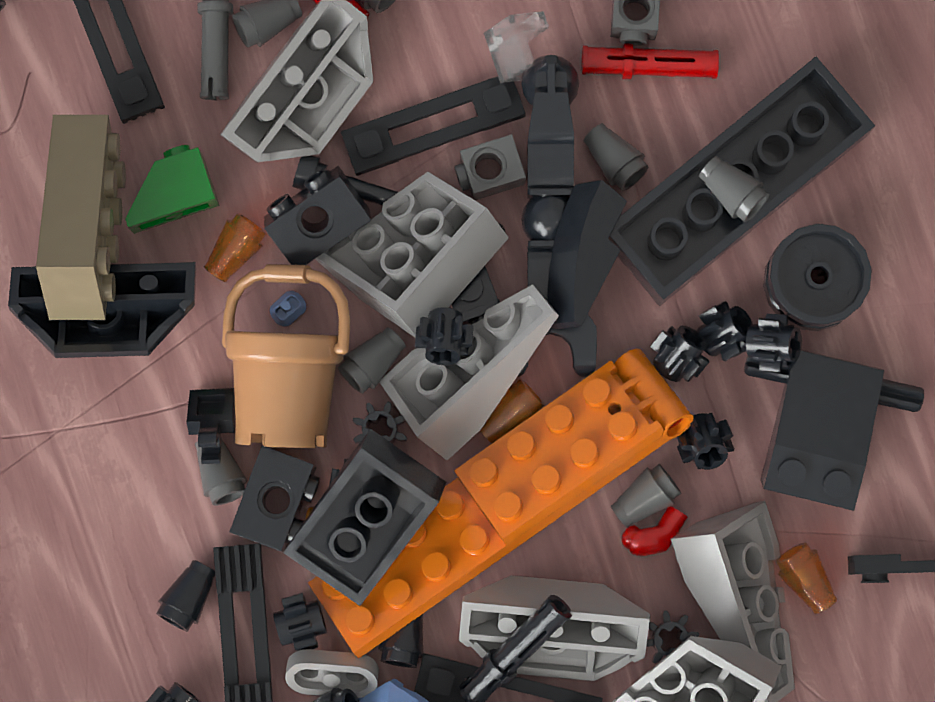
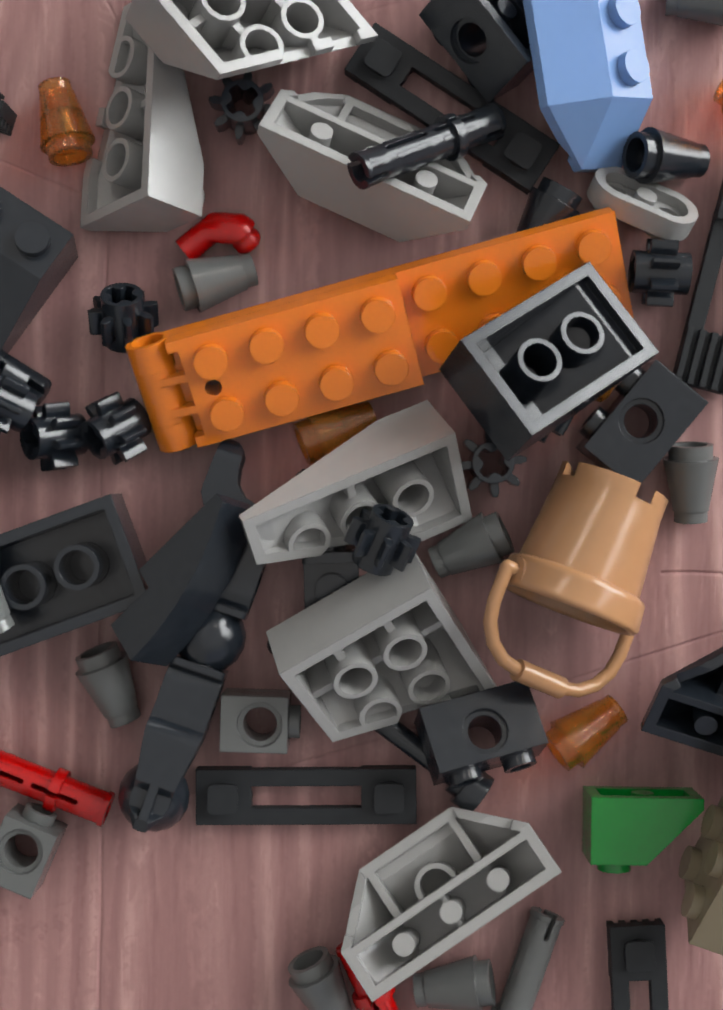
camera: 160 degrees left, 5 degrees up
black plate [186,388,236,464] -> none
medium blue rock [270,291,306,327] -> none
clear panel [484,11,549,83] -> none

